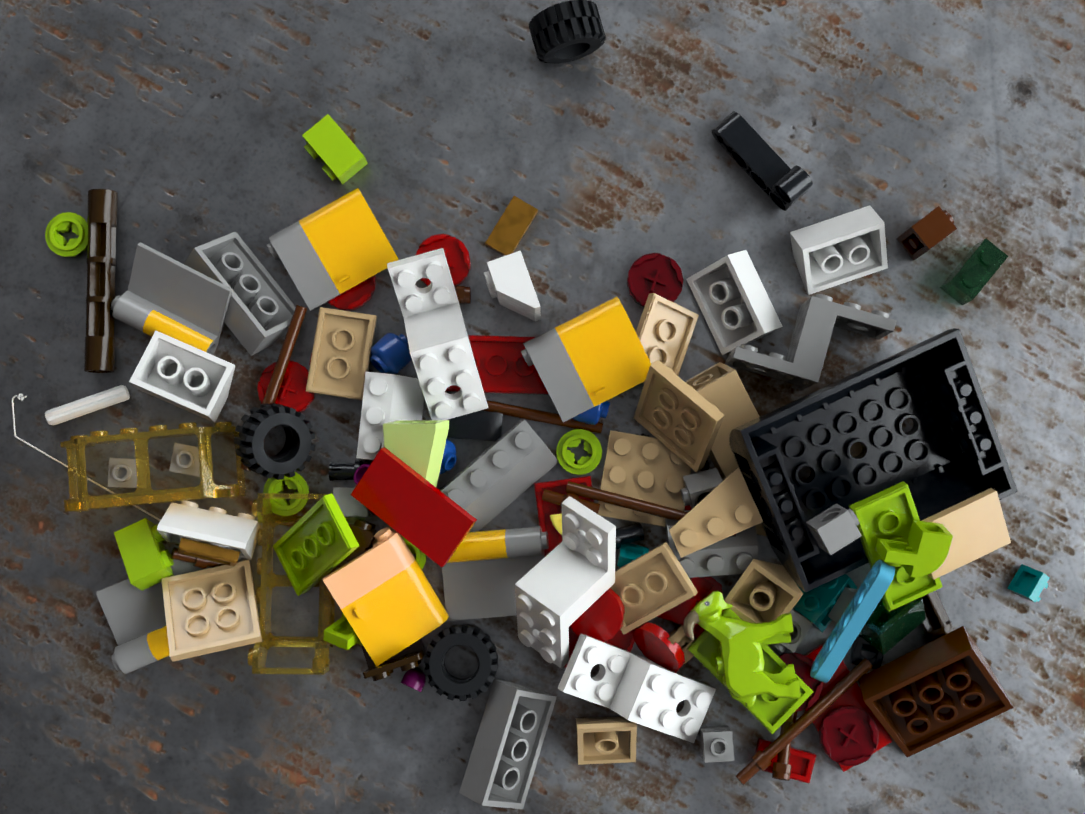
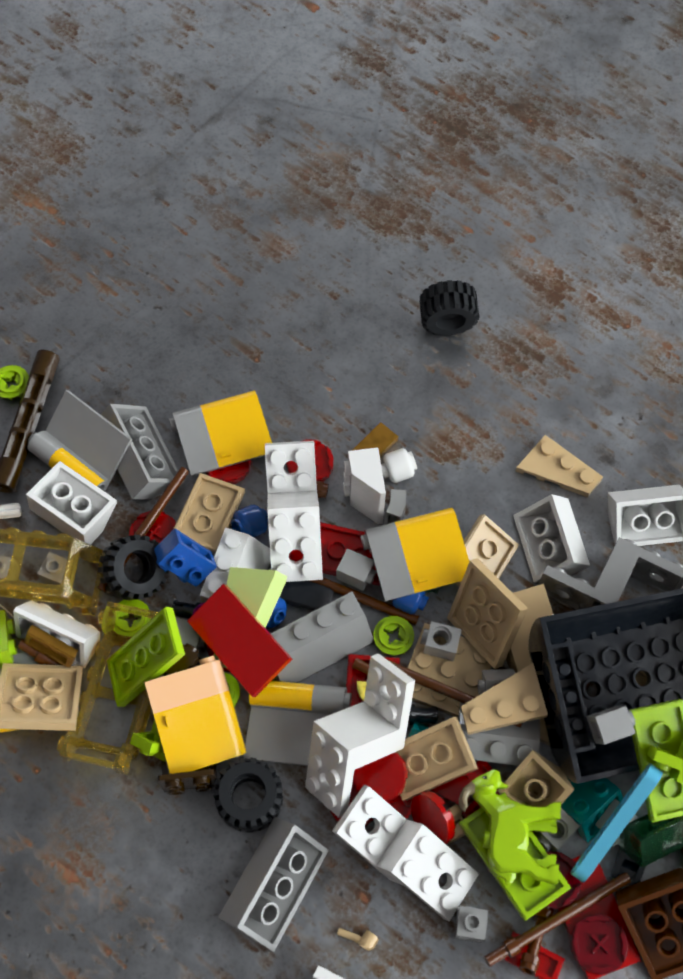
camera: 10 degrees right, 20 degrees down
lime brick [302,114,368,185] -> none
magenta hinge [400,668,426,692] -> none
tan slope [576,716,637,765] -> none
dark red tile [627,253,684,307] -> none
black beam [712,111,813,211] -> none
none -> blue brick [154,528,217,587]
none -> light grey brick [336,548,377,591]
none -> tan hand [337,928,378,951]
none -> white head [381,448,417,483]
none -> light grey piece [385,489,406,524]
none -> light grey brick [420,621,462,661]
none -> tan wing [515,435,603,497]

